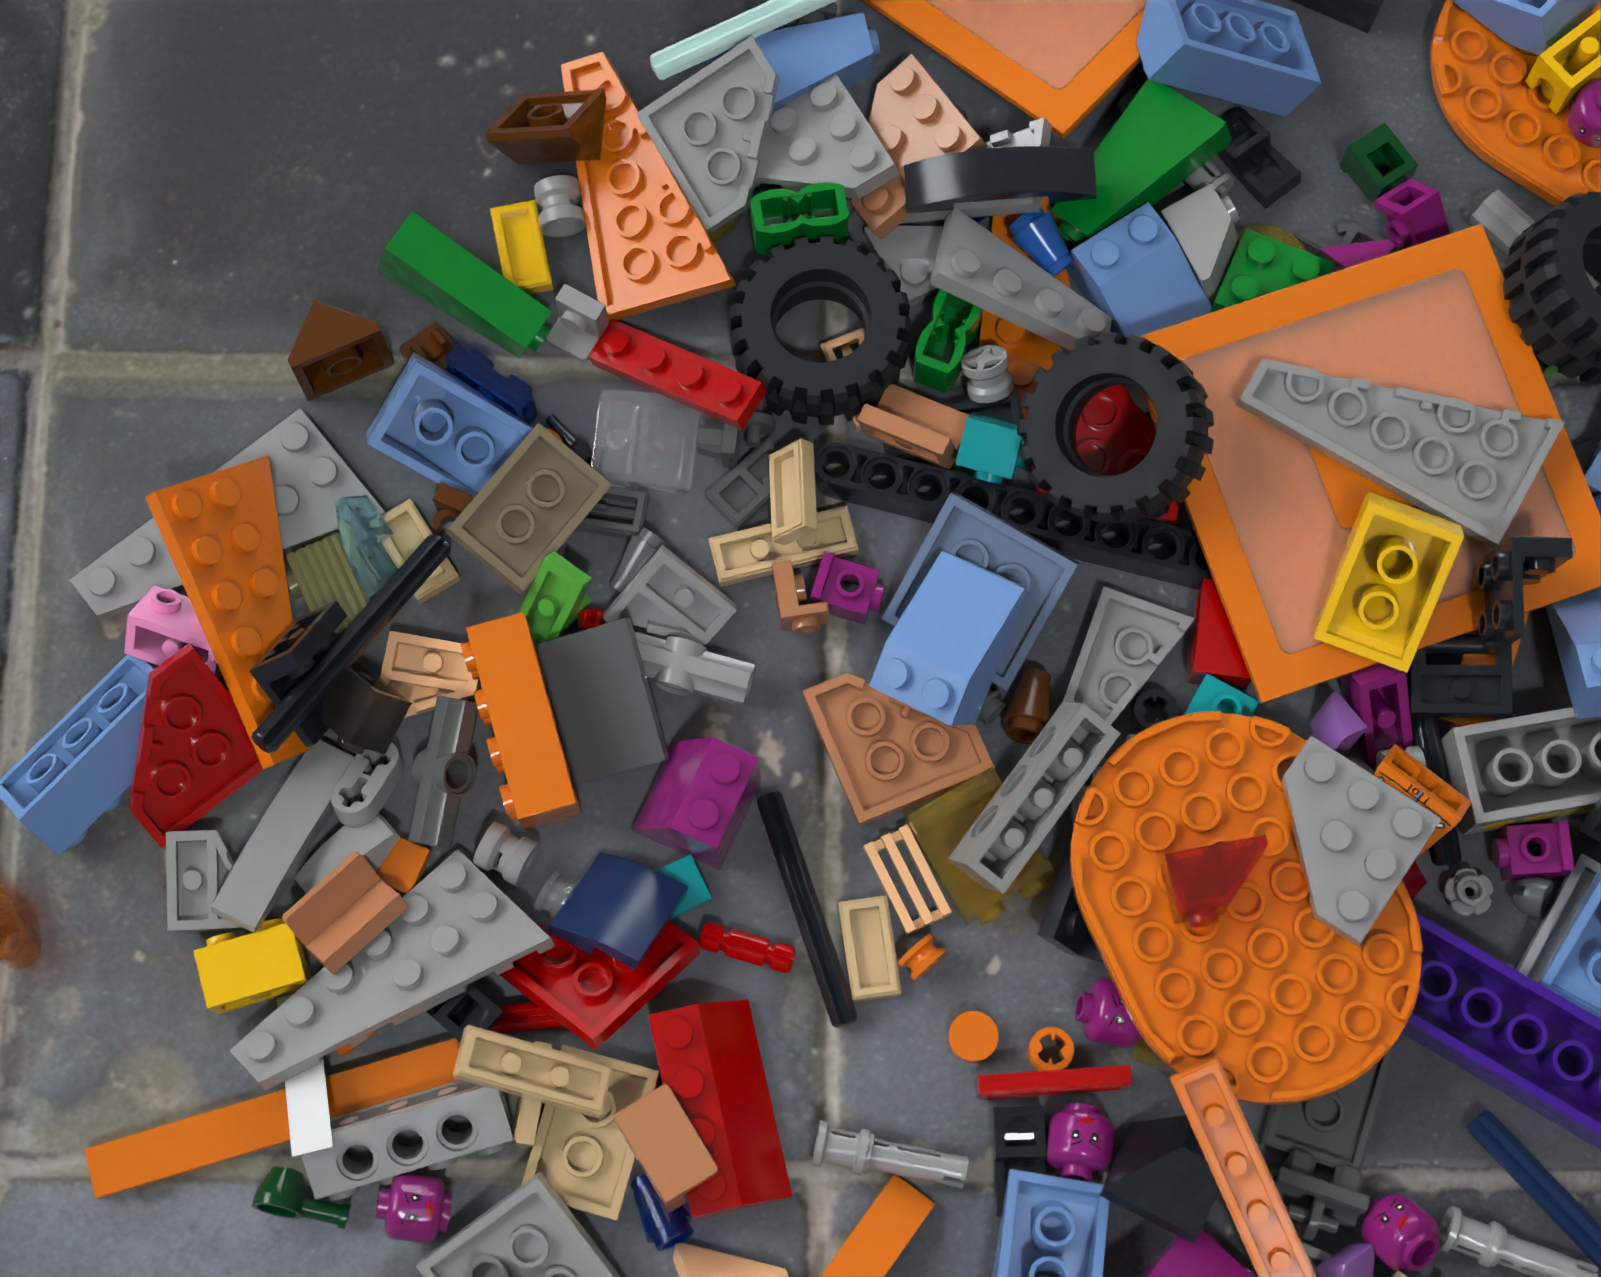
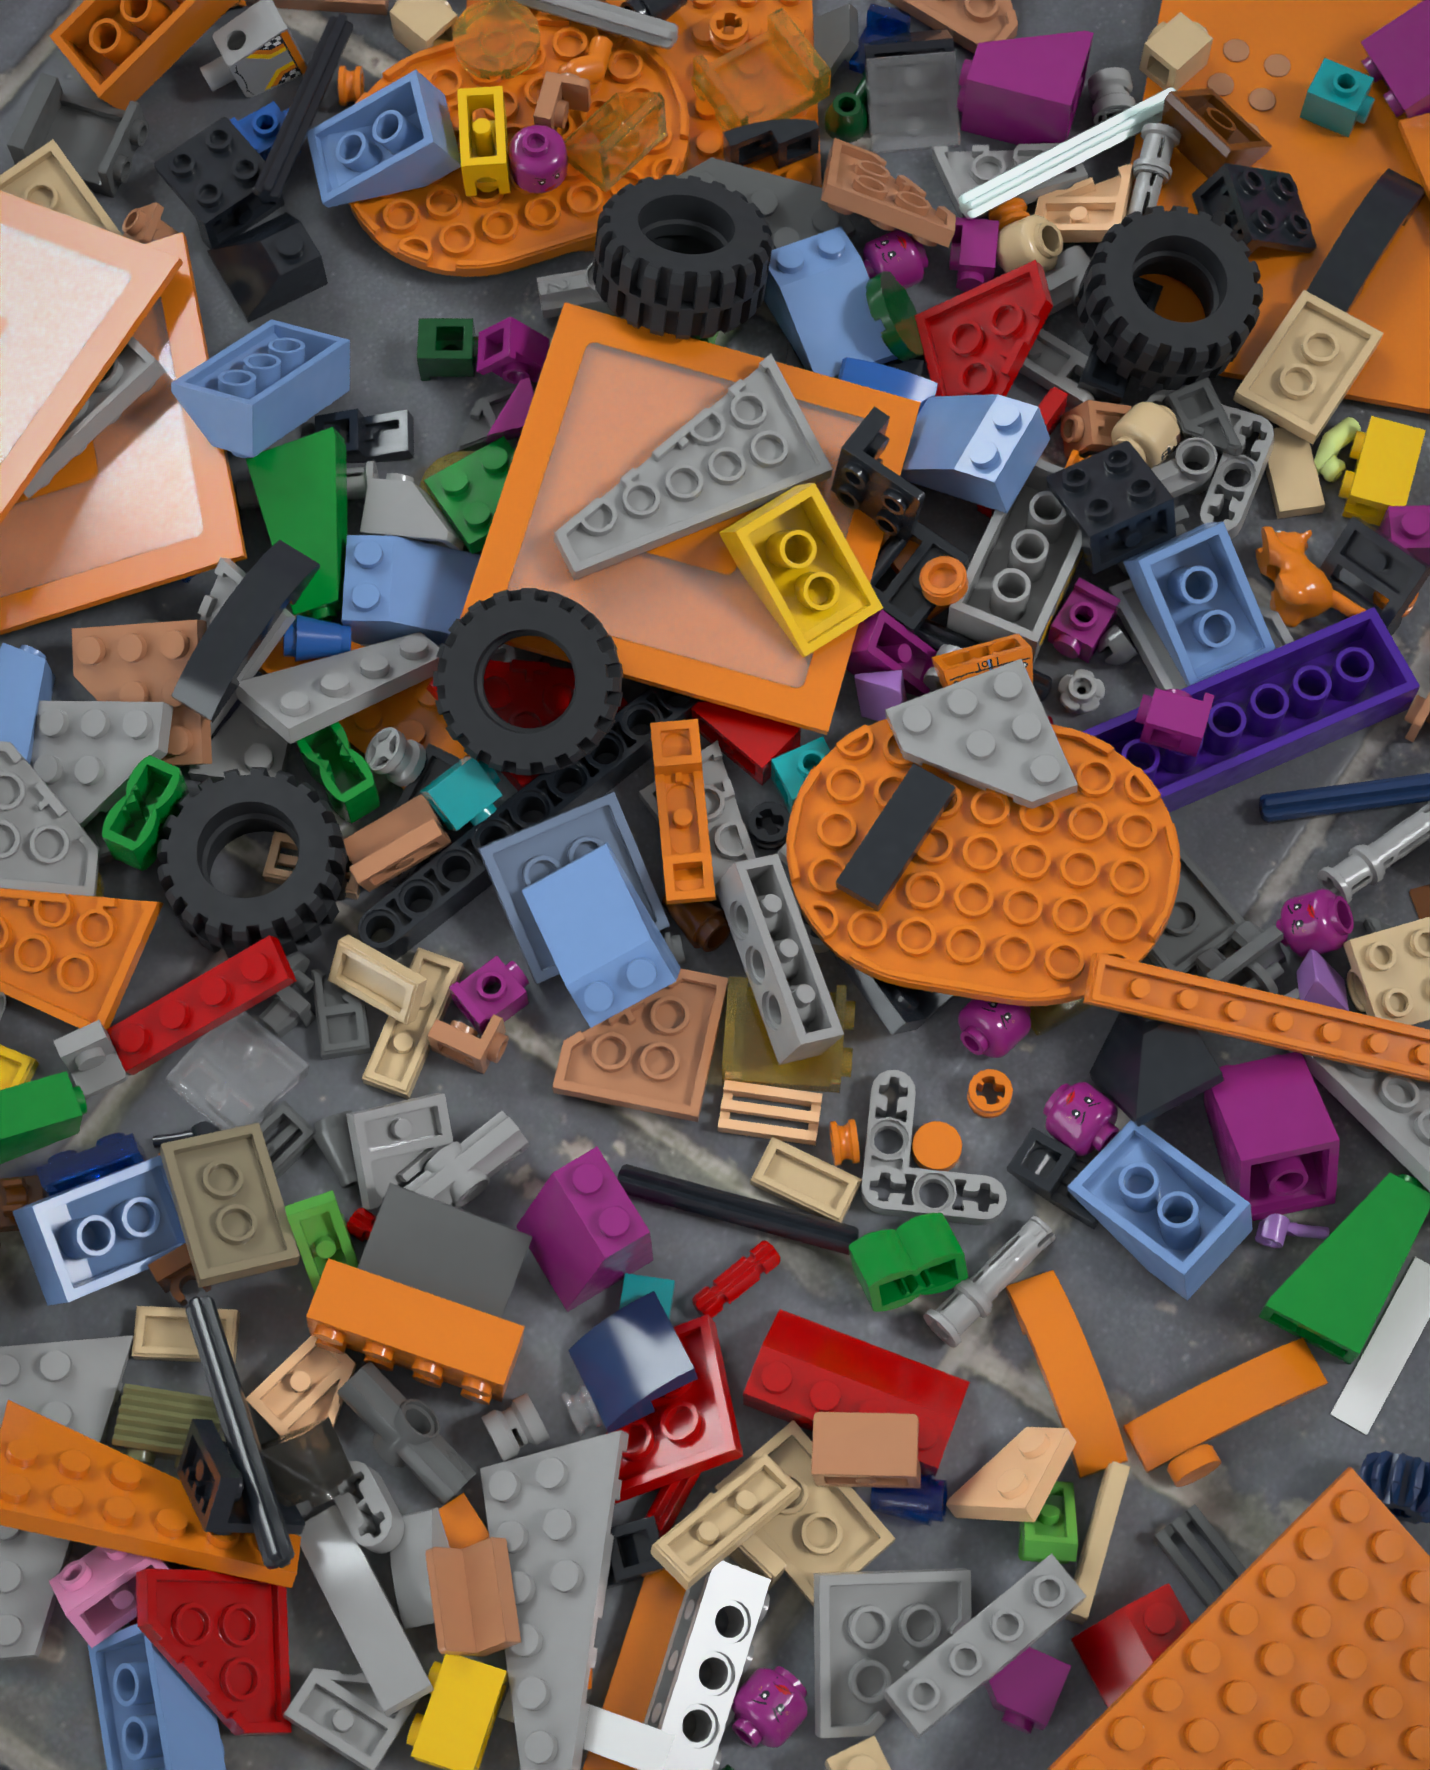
camera: 55 degrees left, 5 degrees down
clear light blue slope [335,495,397,598] -> none
red tile [975,1065,1132,1100] -> none
clear red slope [1160,835,1268,928] -> none
none -> orange slope [650,719,716,905]
none -> black tile [836,763,956,911]
none -> green brick [848,1213,968,1312]
none -> light grey beam [861,1070,1007,1225]
none -> orange tile [919,556,969,606]
none -> magenta brick [1135,688,1215,757]

